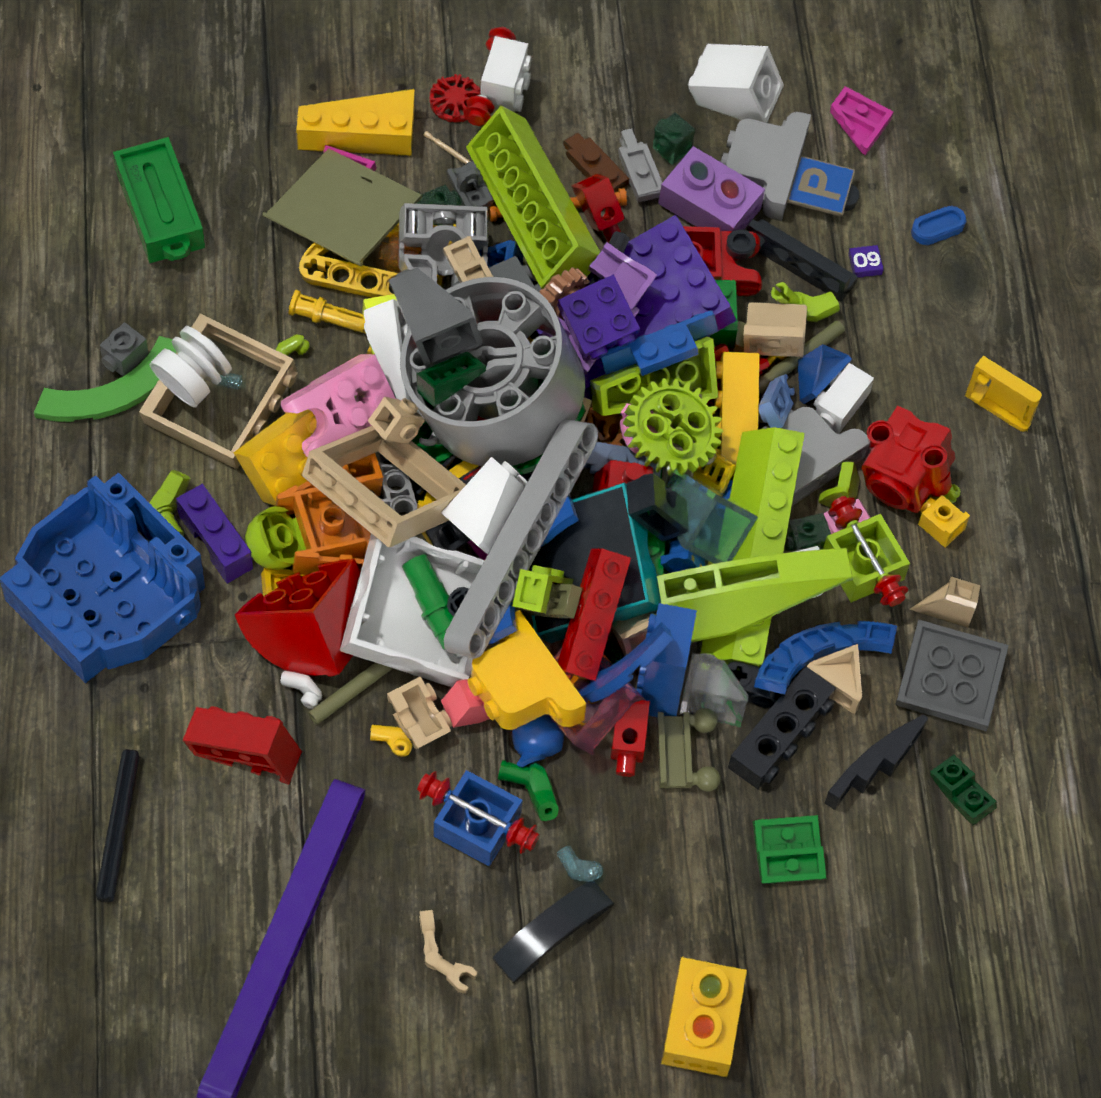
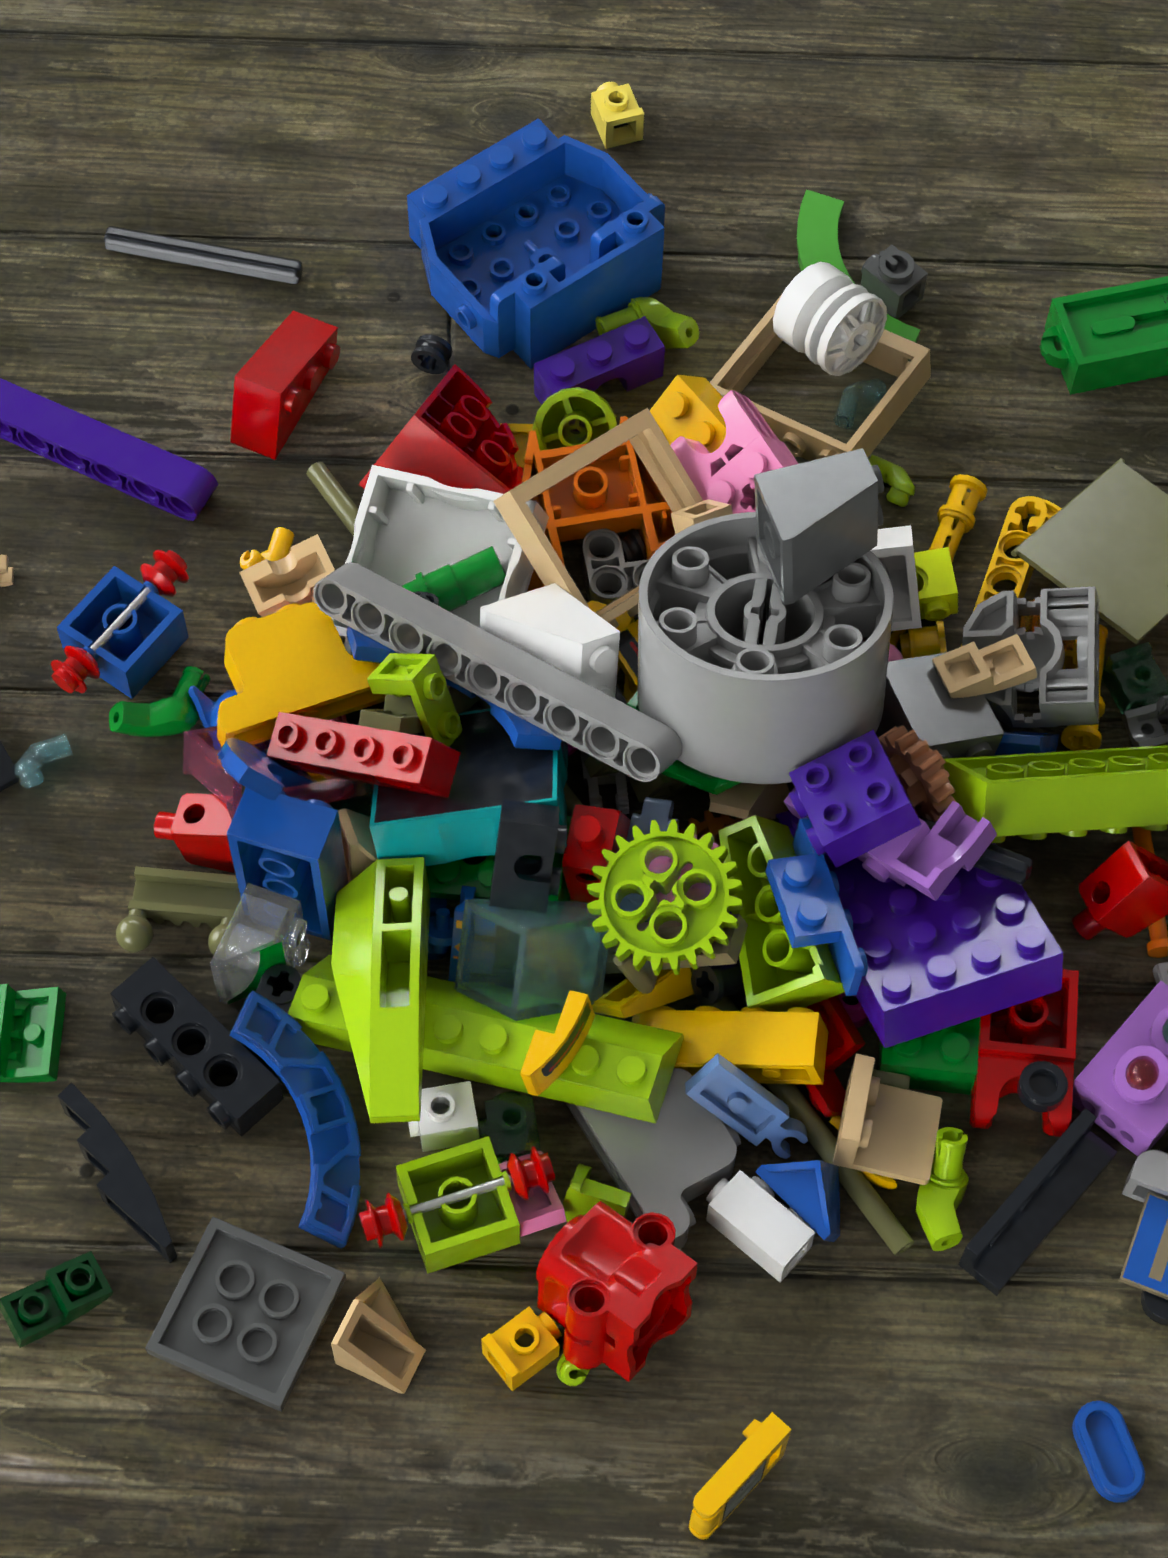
camera: 100 degrees right, 0 degrees up
white arm [280,671,322,709] -> none
dark green slope [416,351,486,406] -> none
tan slope [807,644,862,714] -> none
dark purple tile [848,245,884,277] -> none
none -> black bush [411,334,453,374]
none -> yellow slope [520,990,595,1096]

